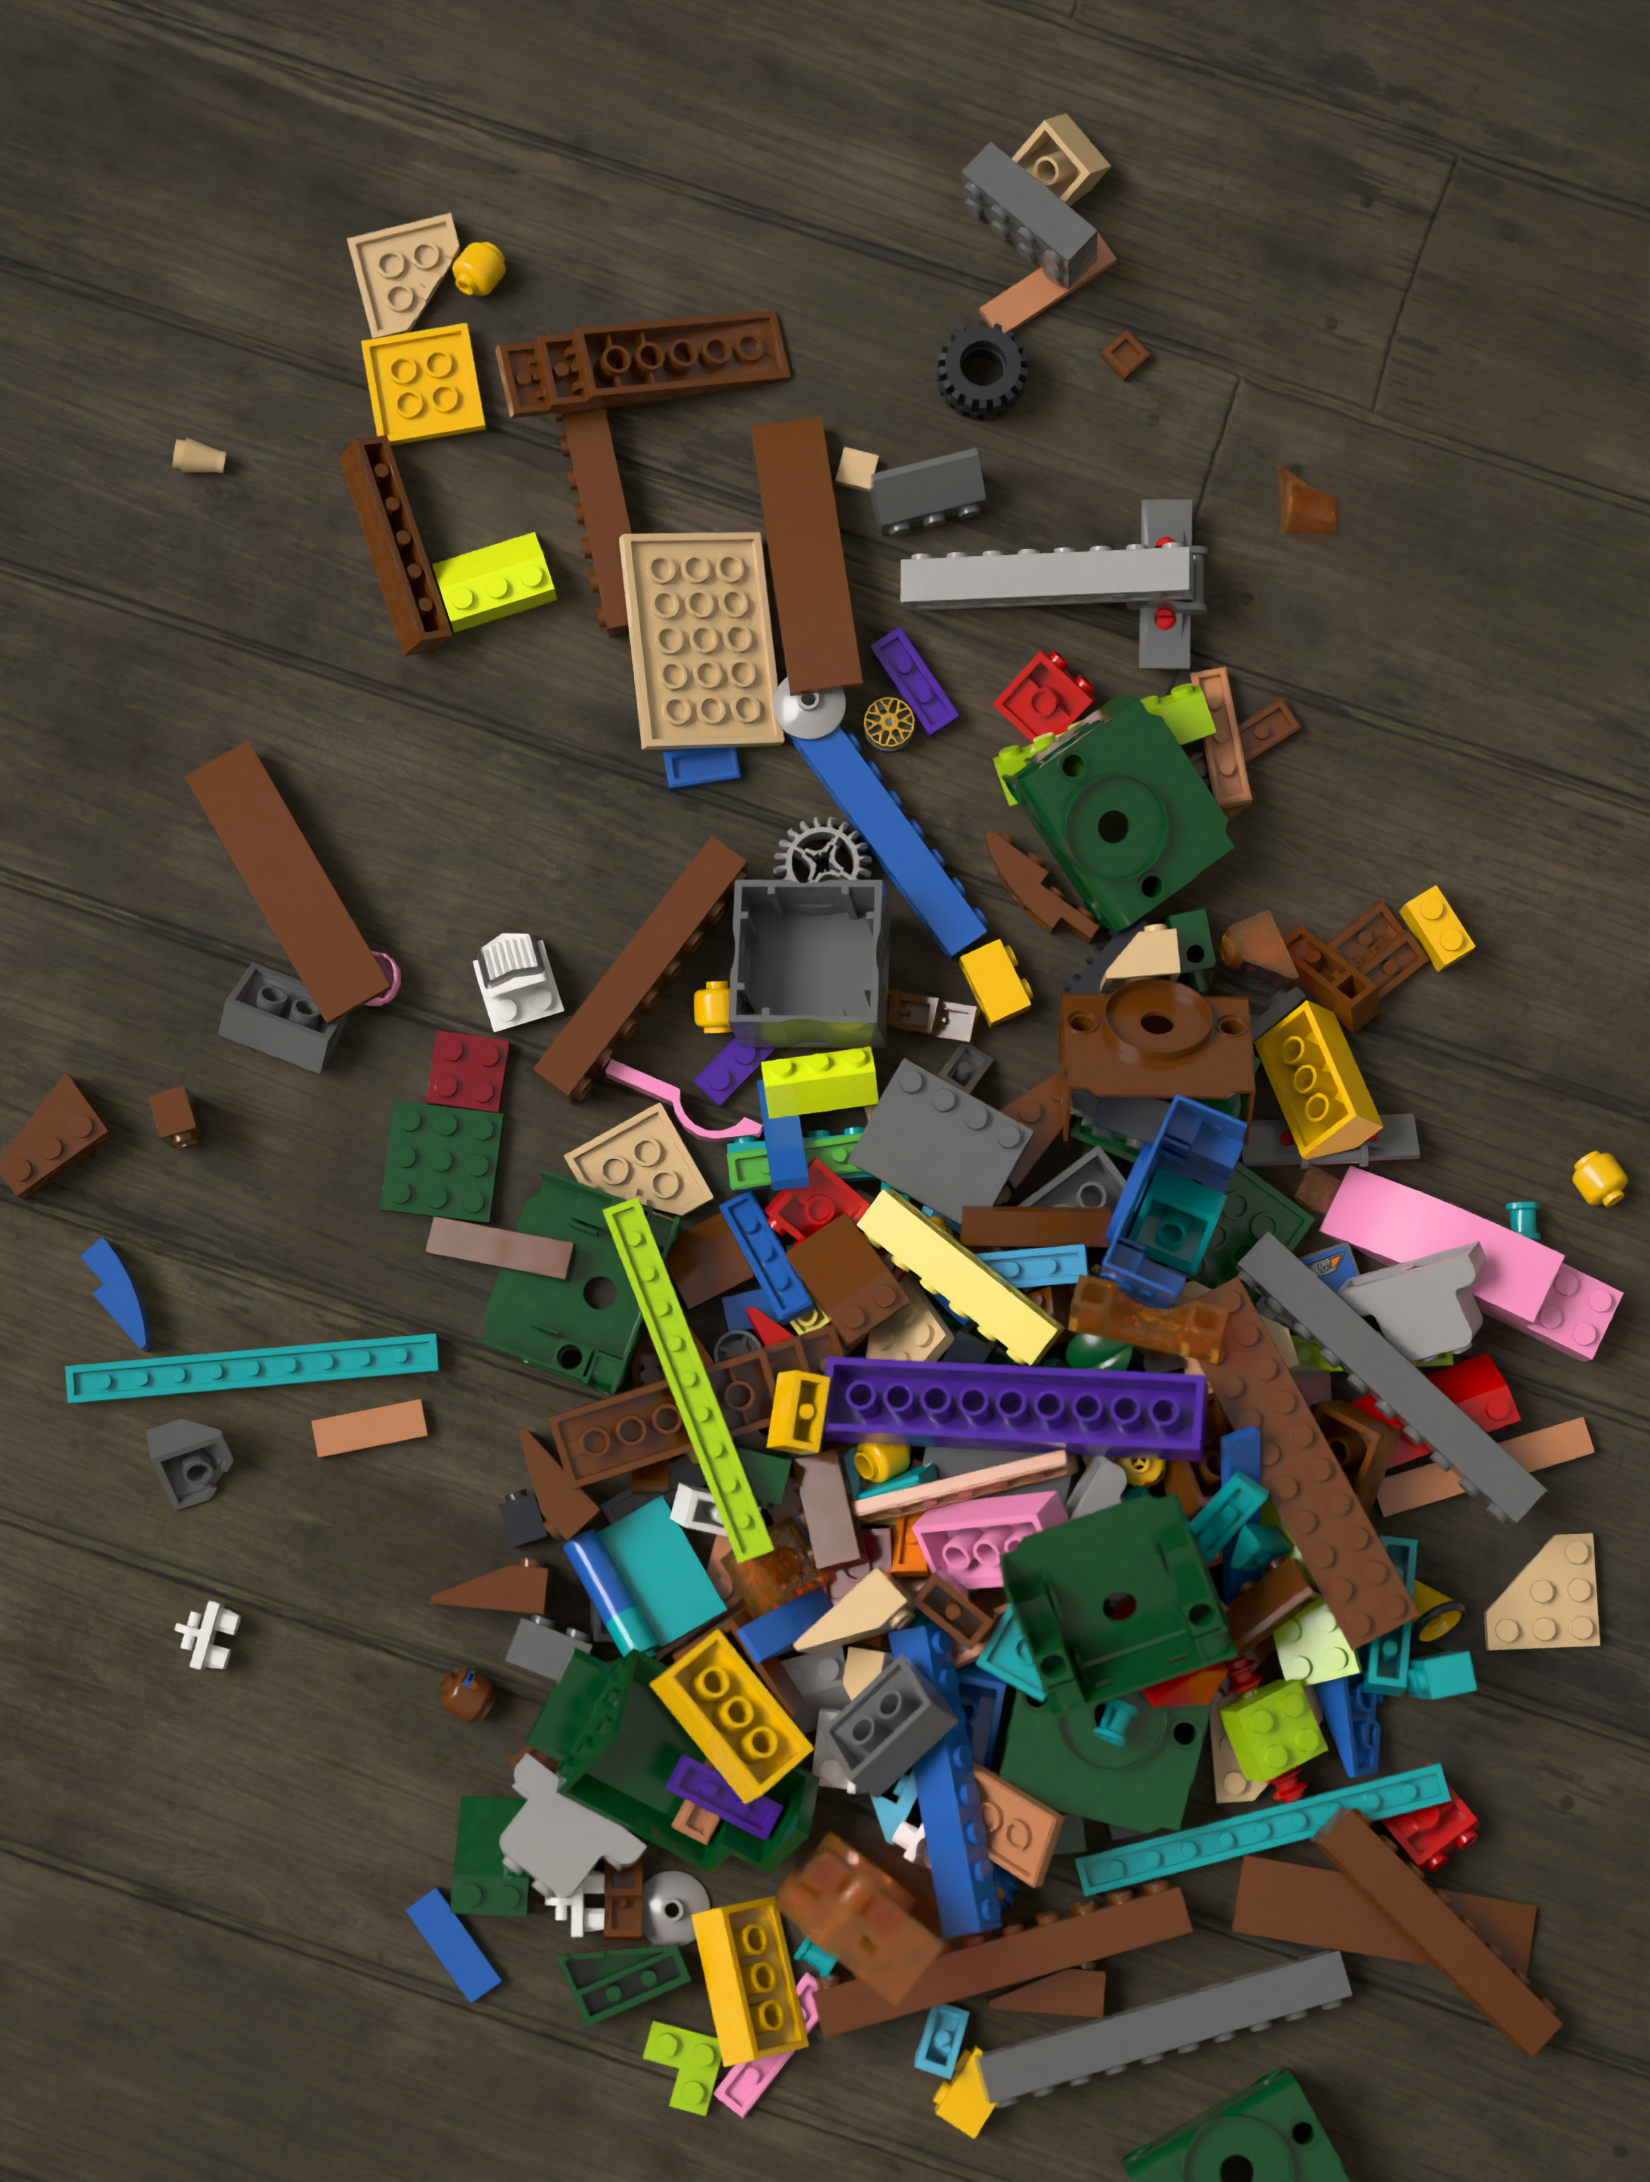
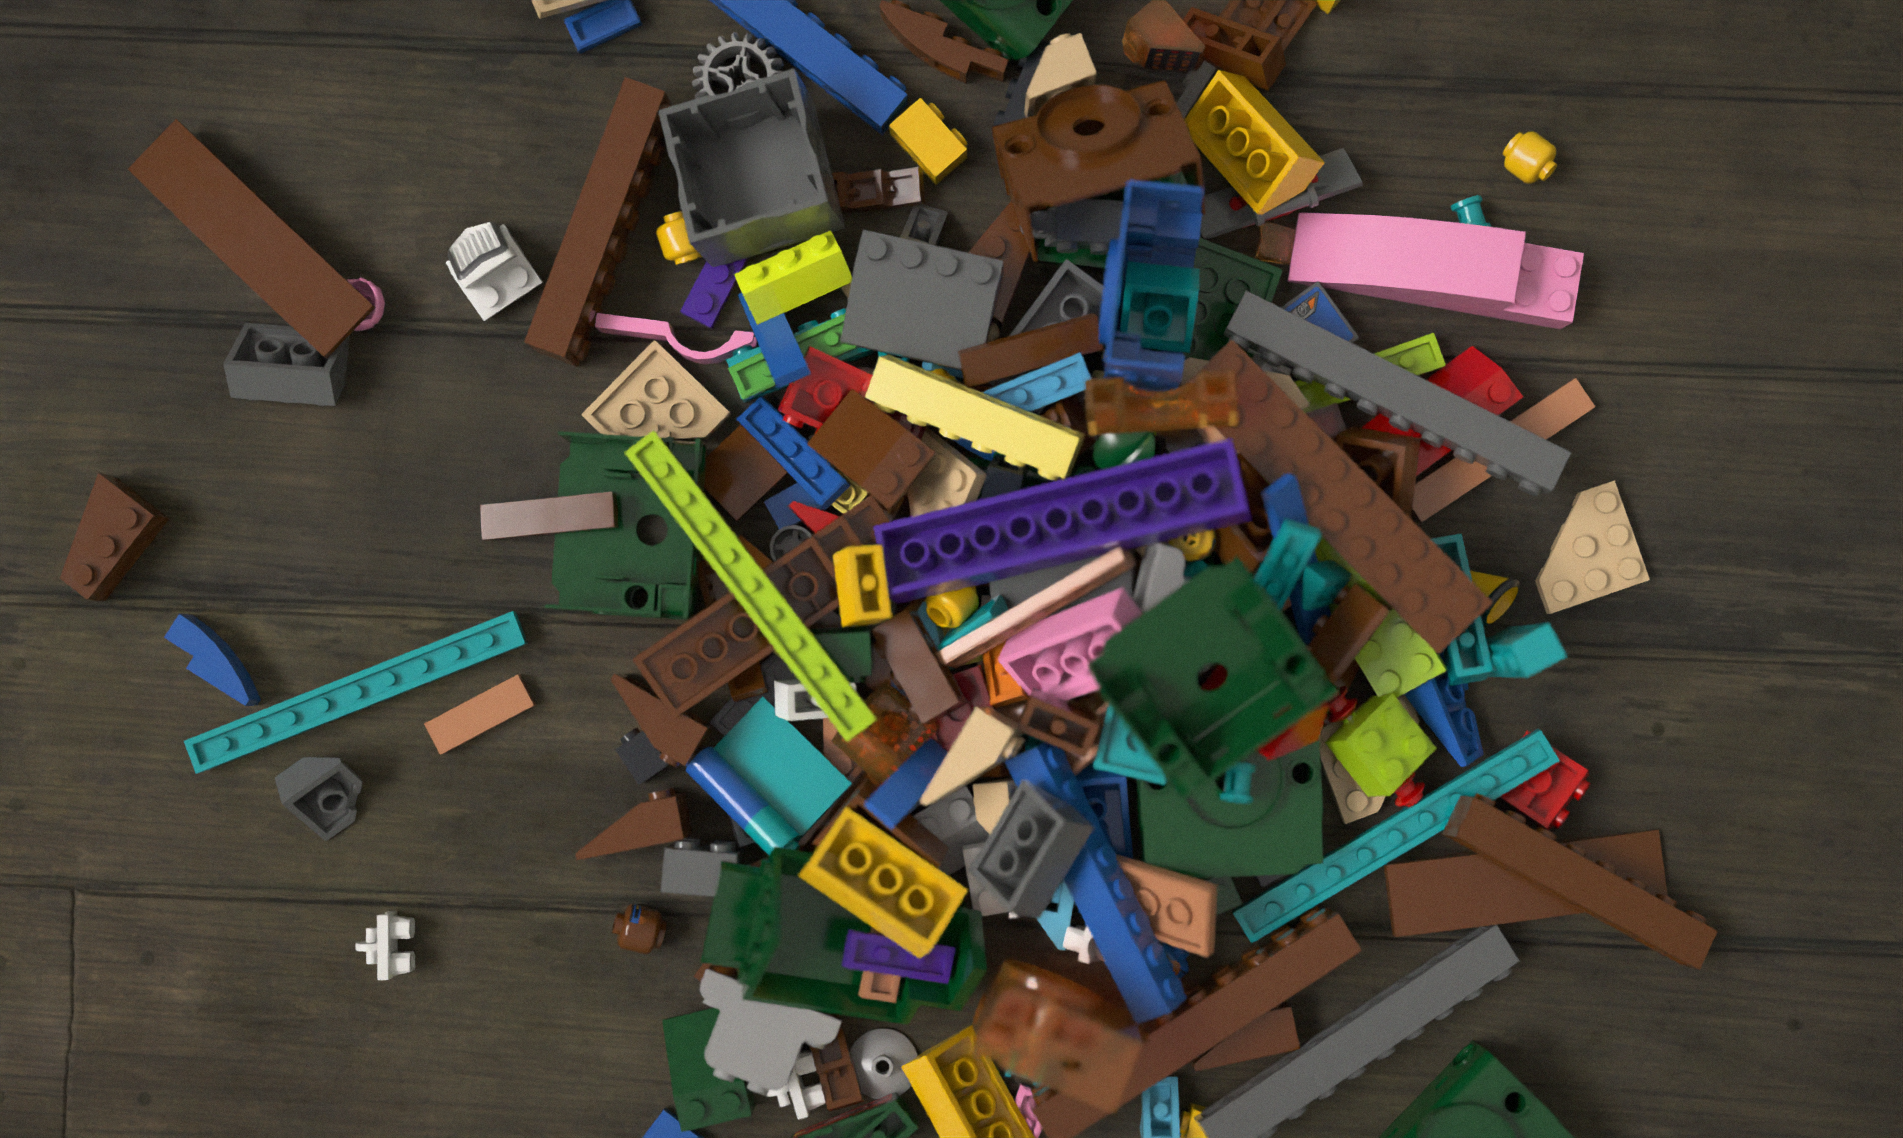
camera: 10 degrees left, 5 degrees up
reddish brown brick [148,1085,207,1150] -> none
dark green plate [380,1101,505,1224] -> none
dark red plate [426,1030,510,1113] -> none
dark green torso [1160,908,1216,992] -> none
light grey brick [1336,1241,1486,1363] -> none

